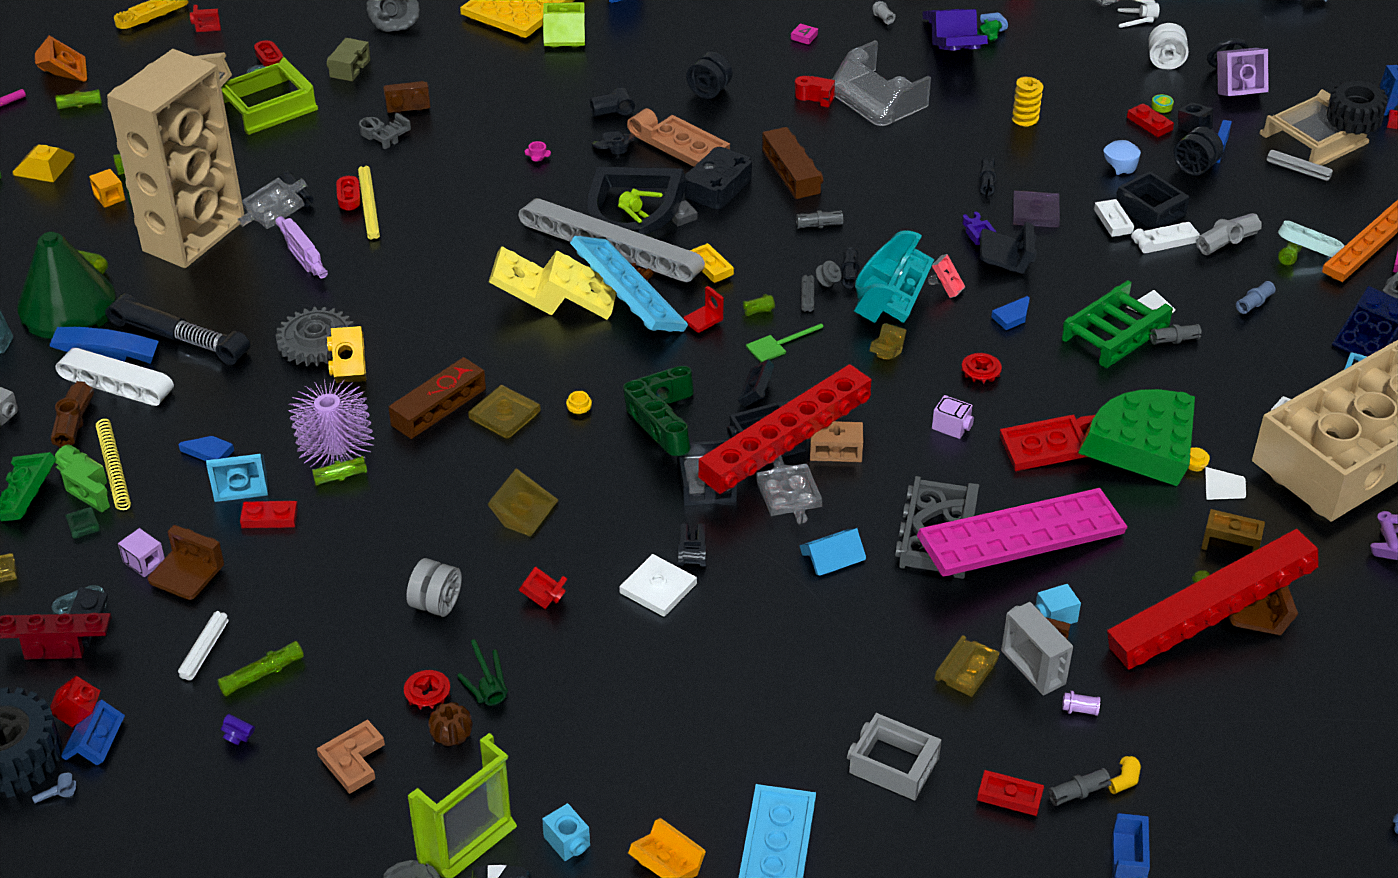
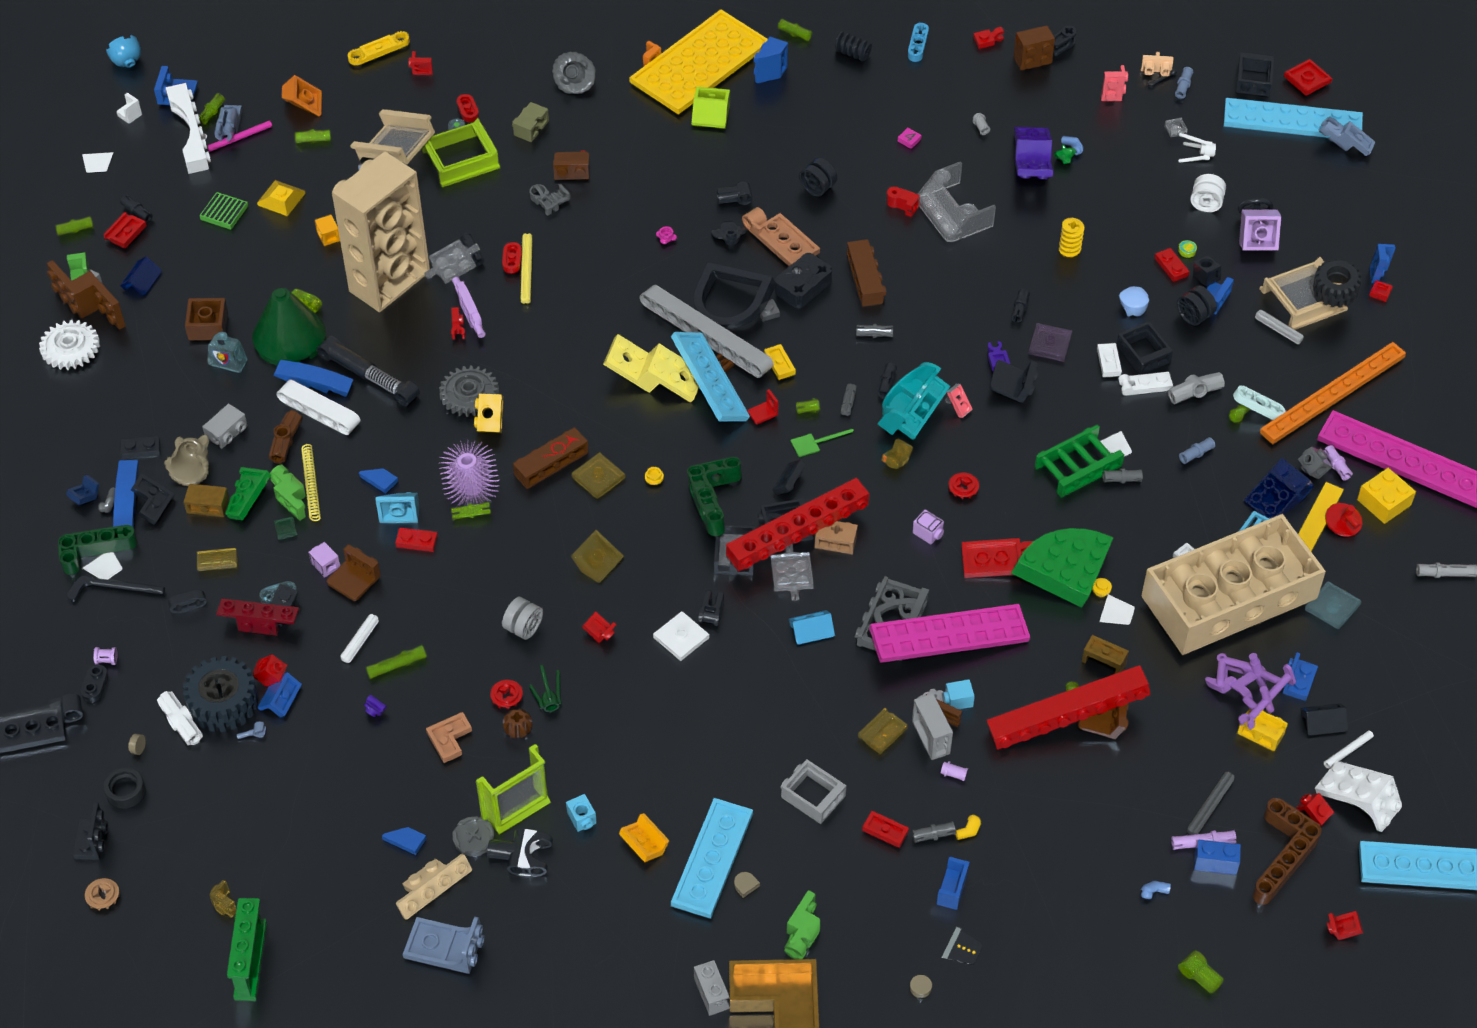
camera: 10 degrees right, 10 degrees up
lime plant [618,188,663,223] -> none
dark grey wheel [816,261,841,287] -> none
blue tile [991,296,1030,330] -> none
none -> red plate [451,307,466,339]

